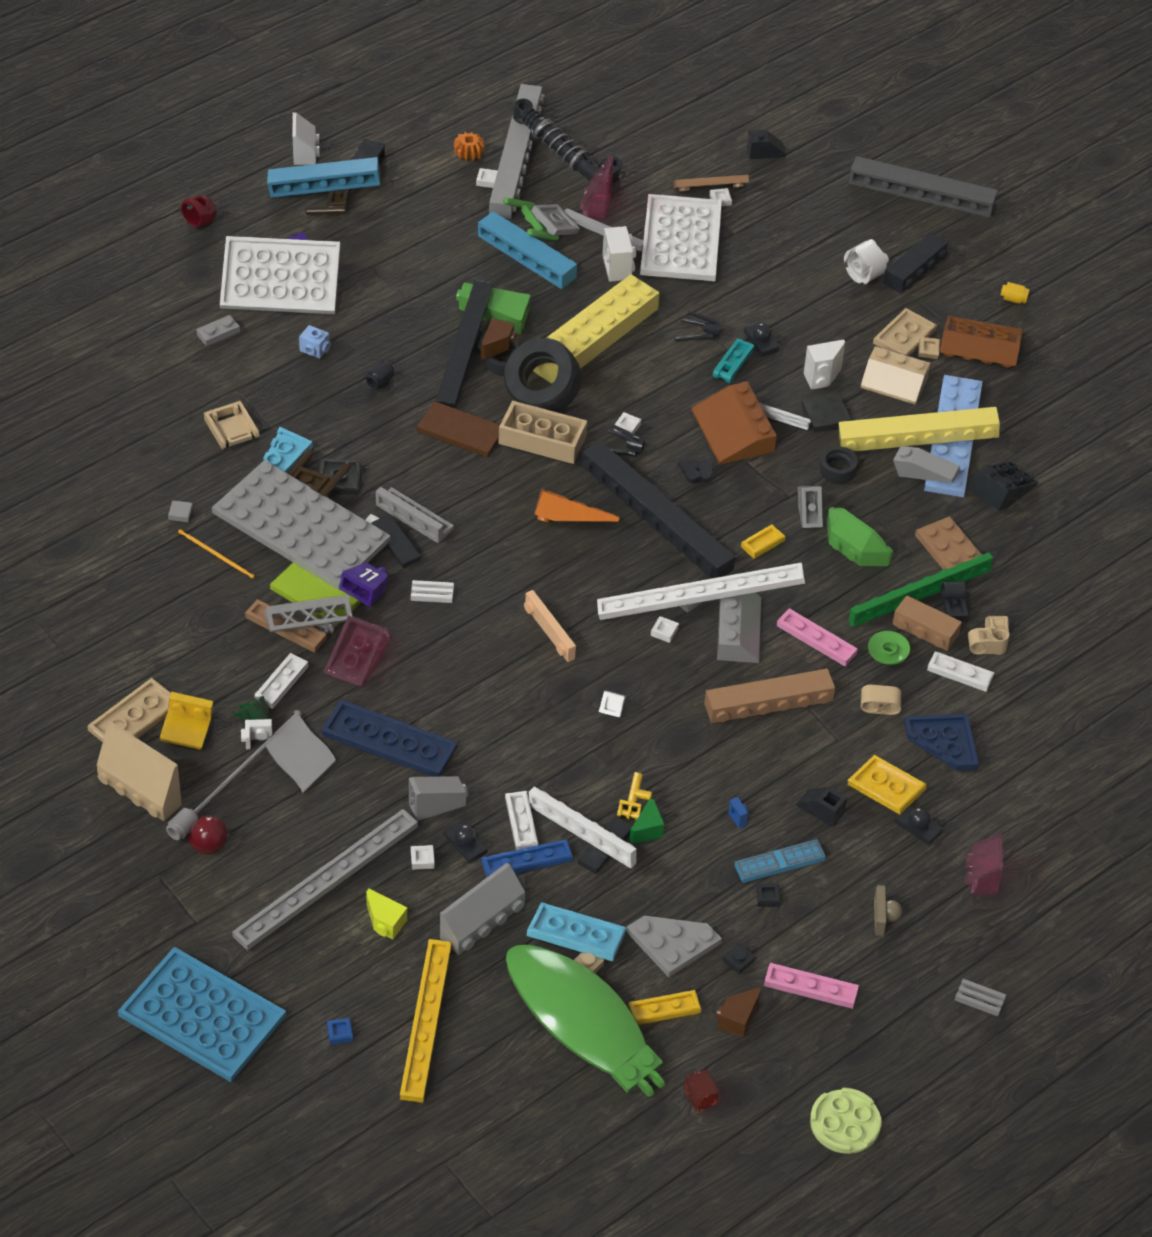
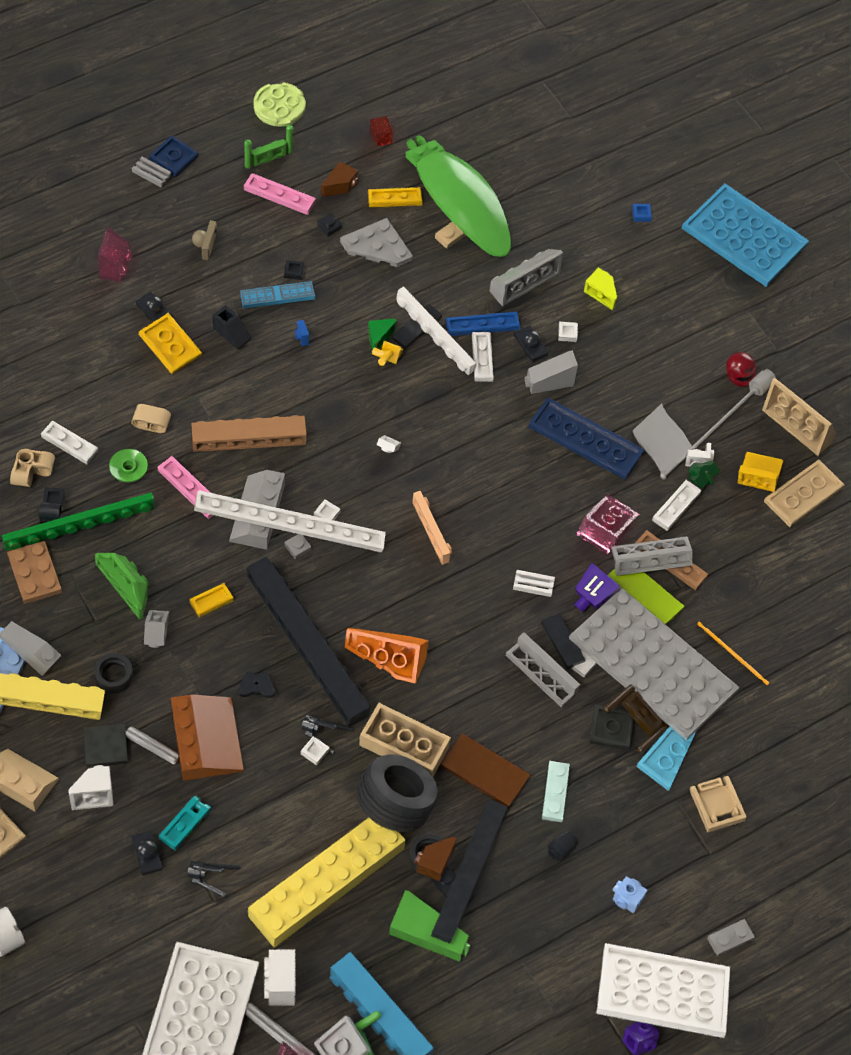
camera: 175 degrees left, 10 degrees up
light grey tile [168,501,193,523] -> none
light grey plate [232,809,418,951] -> none
yellow plate [400,939,451,1103] -> none
medium azure tile [527,902,627,961] -> none
medium nougat brick [893,596,962,651] -> none
dark blue plate [904,714,979,770] -> none
none -> dark blue tile [149,135,199,178]
none -> bright green plate [245,125,293,169]
none -> light aqua plate [542,761,570,822]

